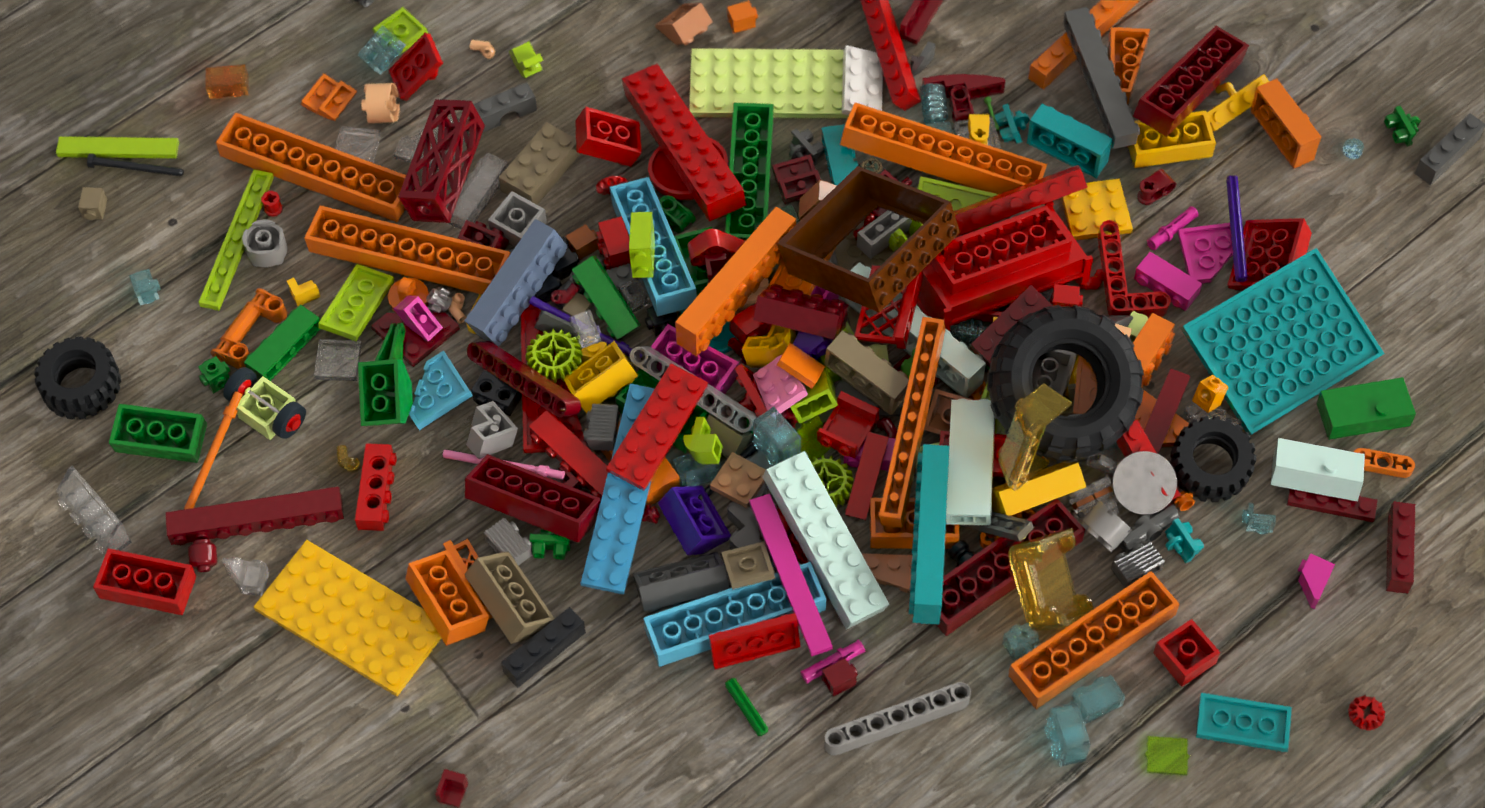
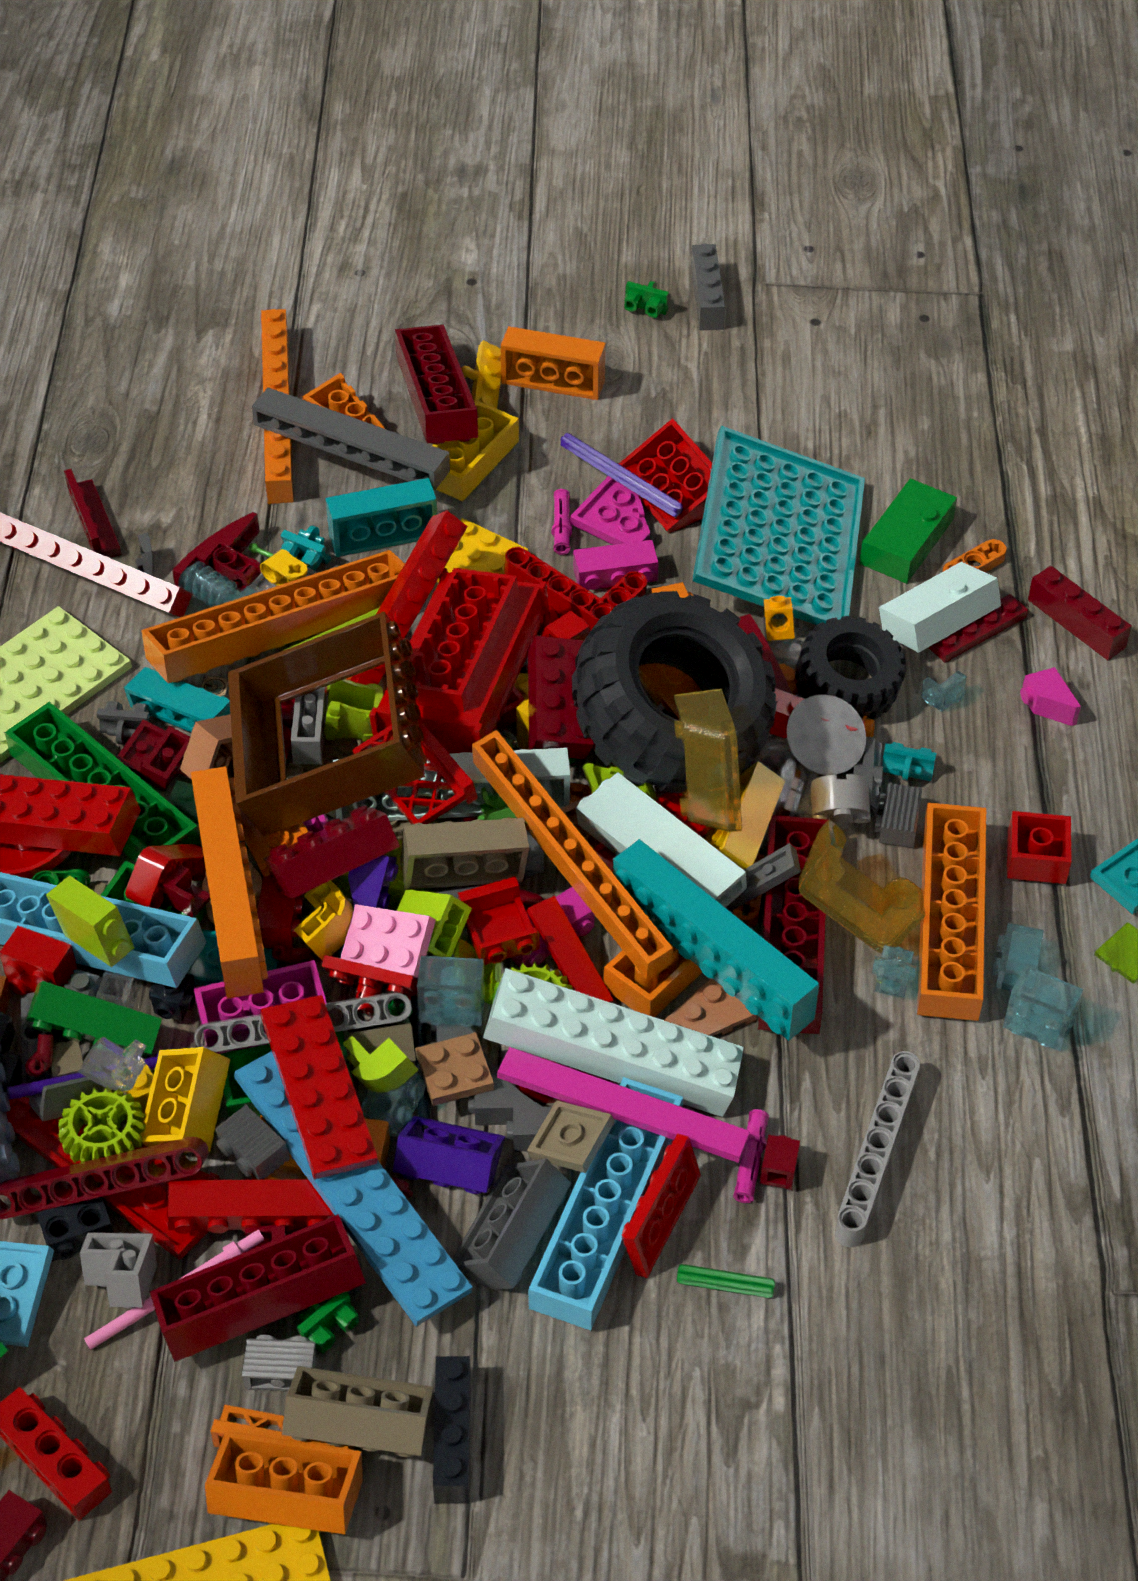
camera: 50 degrees left, 10 degrees down
orange slope [776,343,825,389] -> none
white plate [842,45,883,115] -> none
dark red piece [1137,169,1176,205] -> none
clear light blue tile [1343,138,1364,159] -> none

